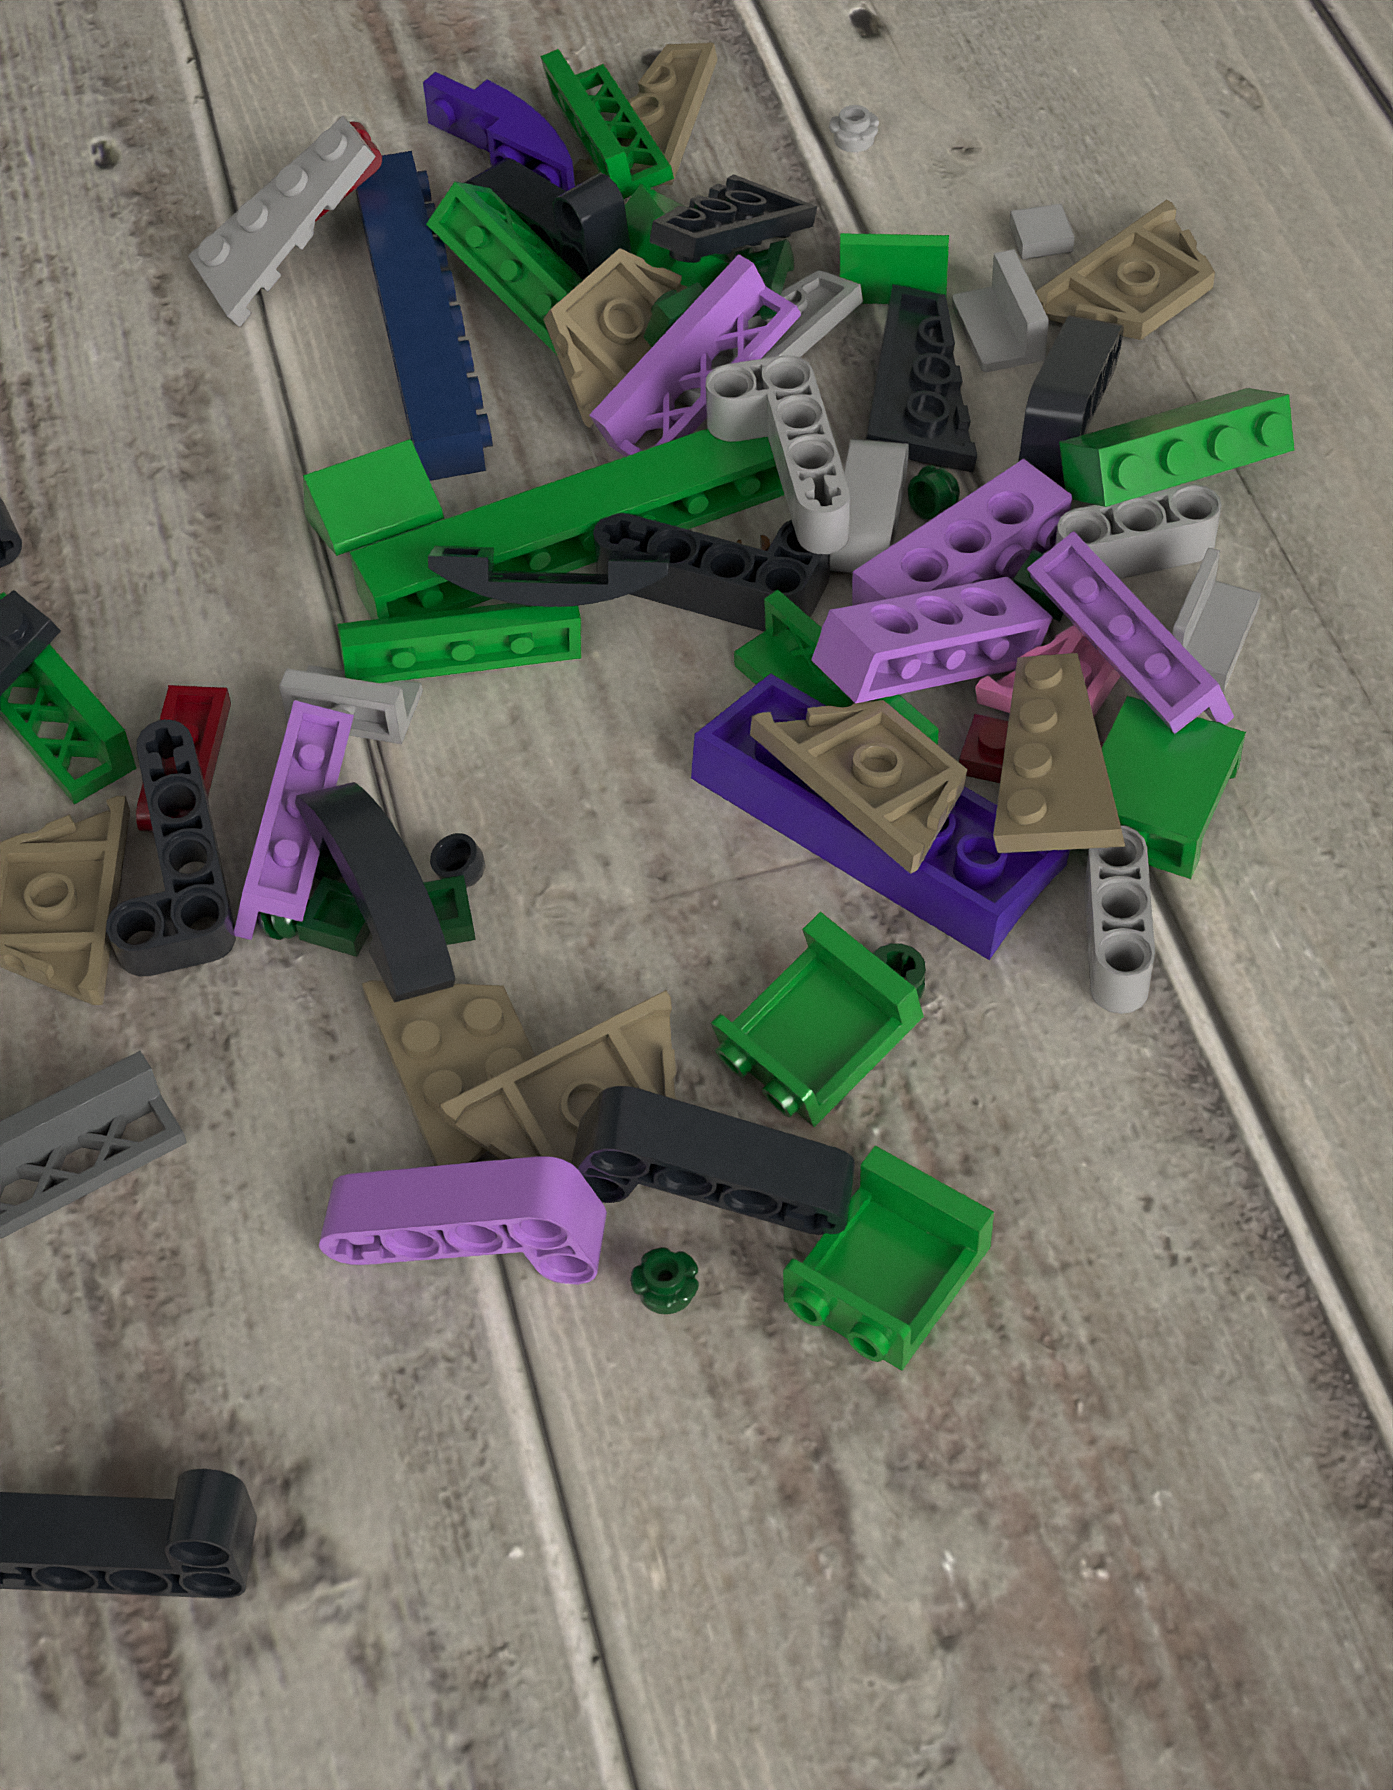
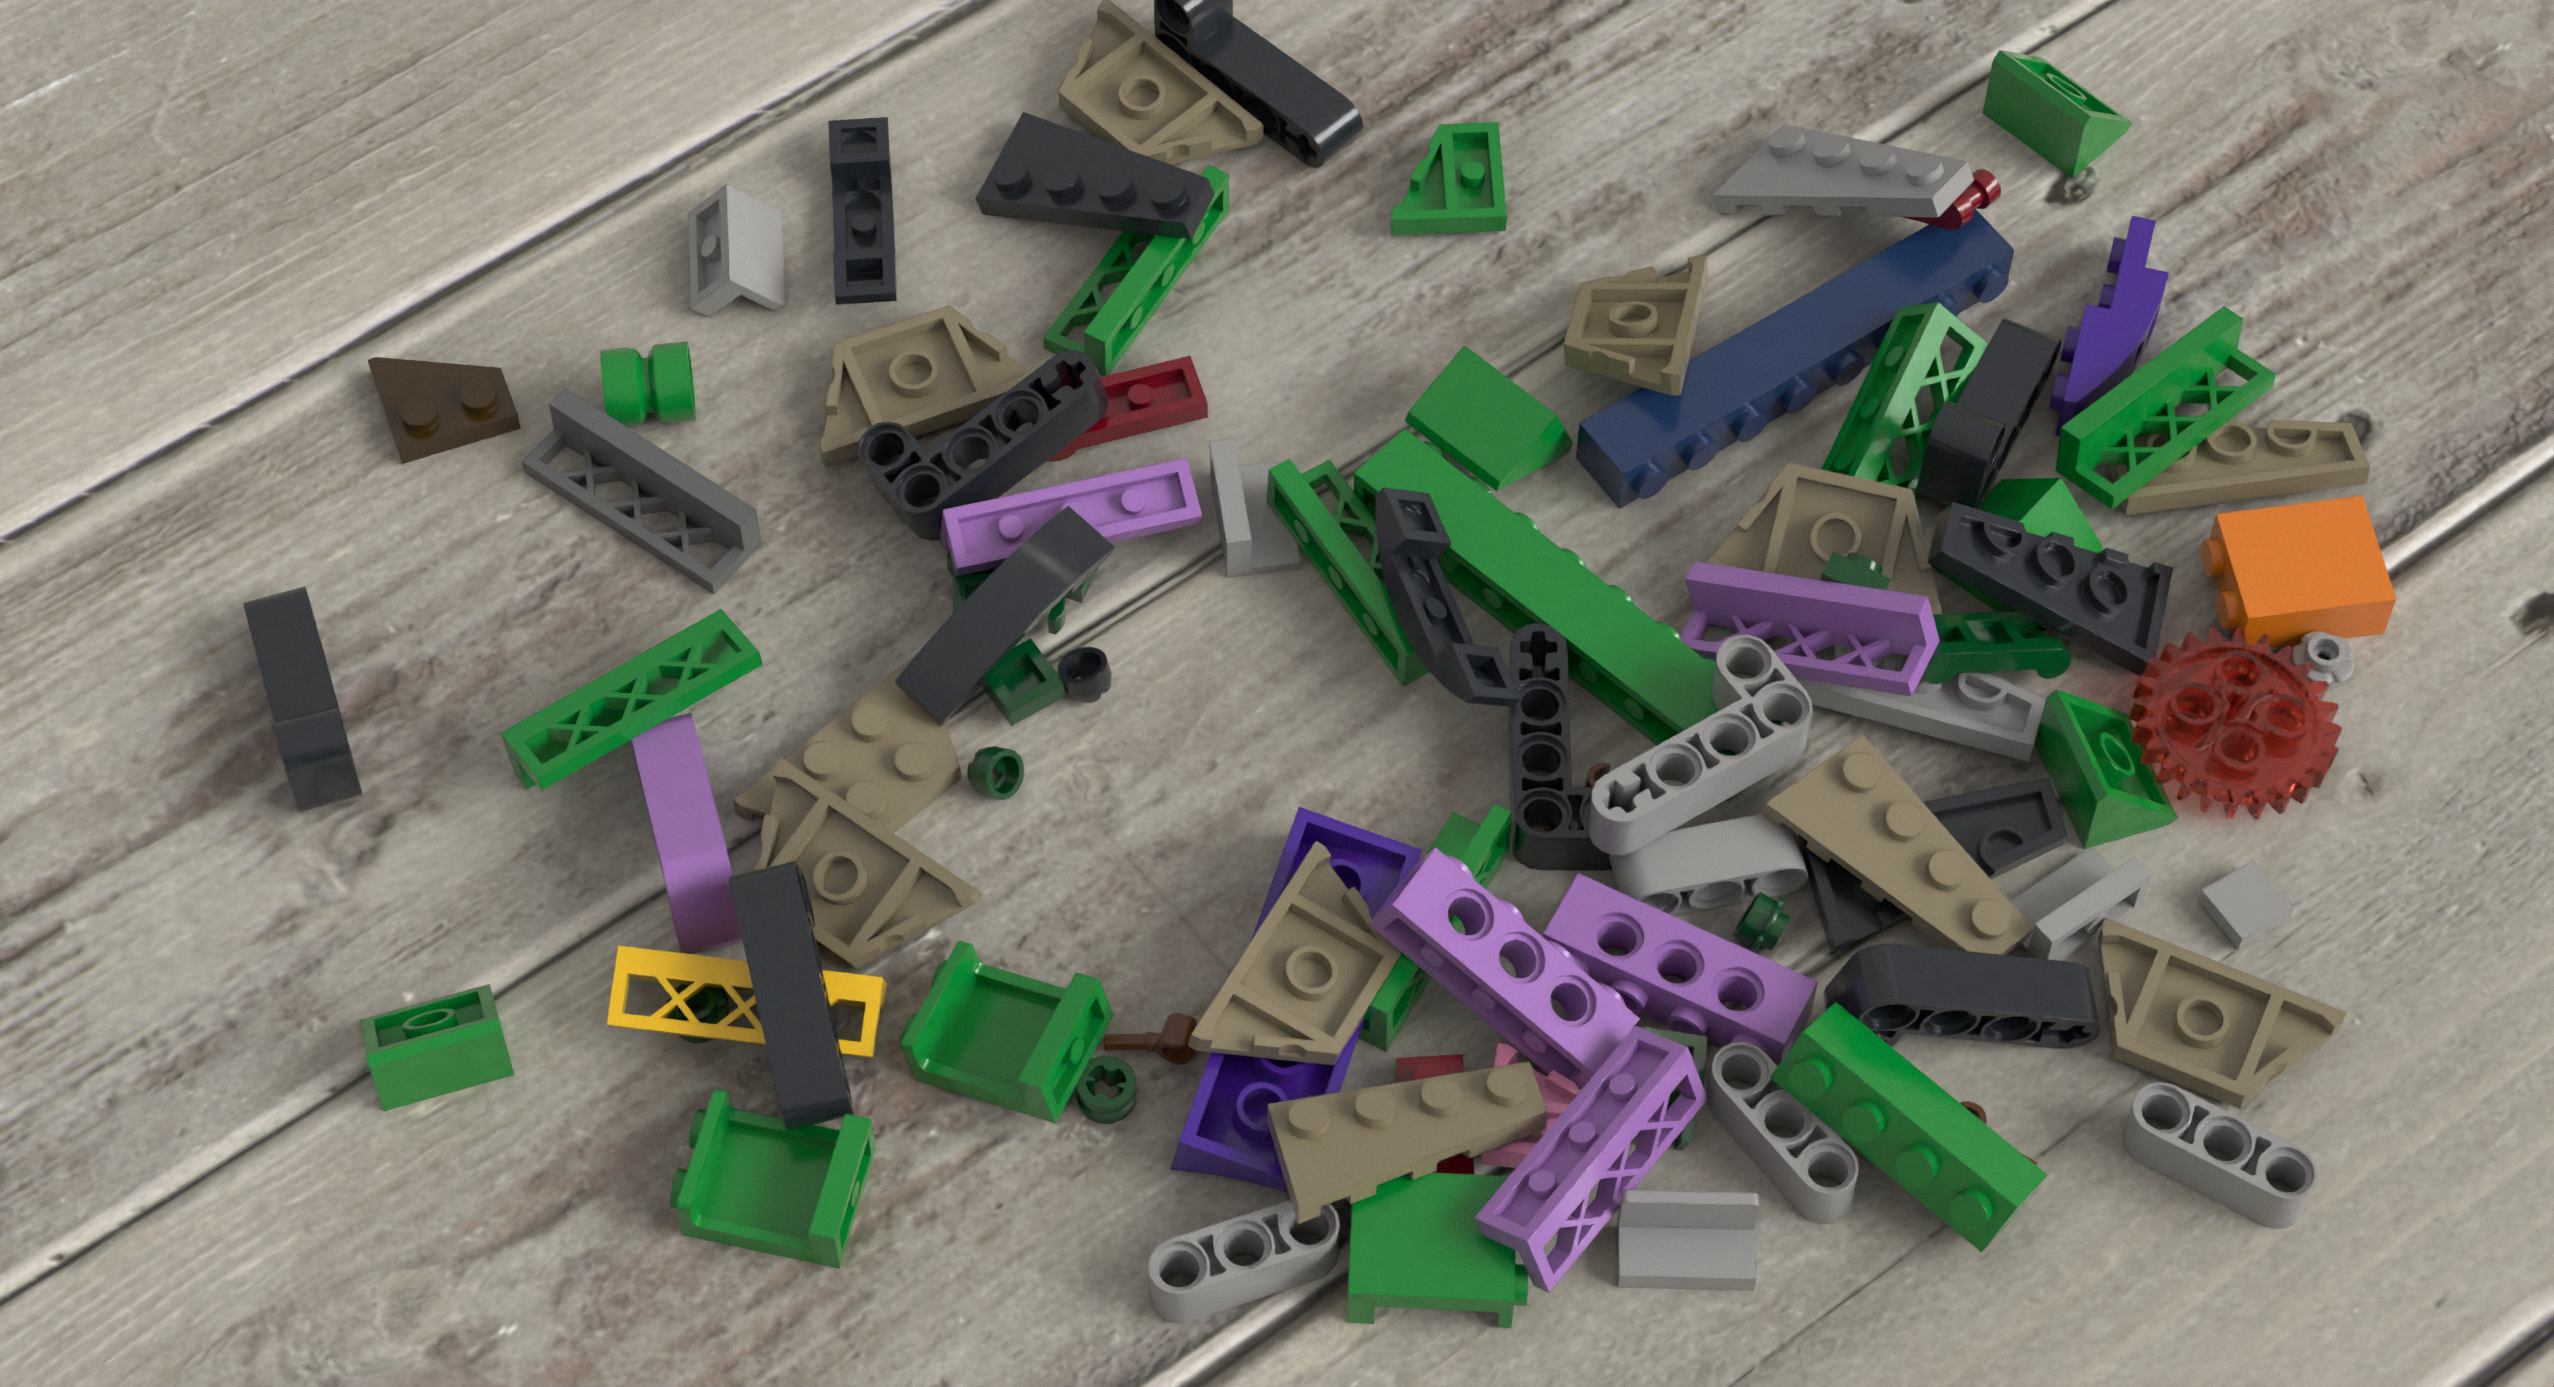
camera: 65 degrees right, 5 degrees up
none -> green slope [360,984,514,1111]
none -> green fence [500,609,763,791]
none -> yellow fence [607,945,888,1059]
none -> dark green hinge [967,746,1024,800]
none -> reddish brown hand [1104,1013,1197,1065]
none -> green wing [1391,122,1507,235]
none -> dark tan wing [1564,255,1708,396]
none -> dark tan wing [1761,734,2034,955]
none -> green slope [1982,50,2132,179]
none -> light grey beam [2122,1082,2318,1229]
none -> clear red gear [2129,627,2342,820]
none -> orange brick [2201,495,2396,652]

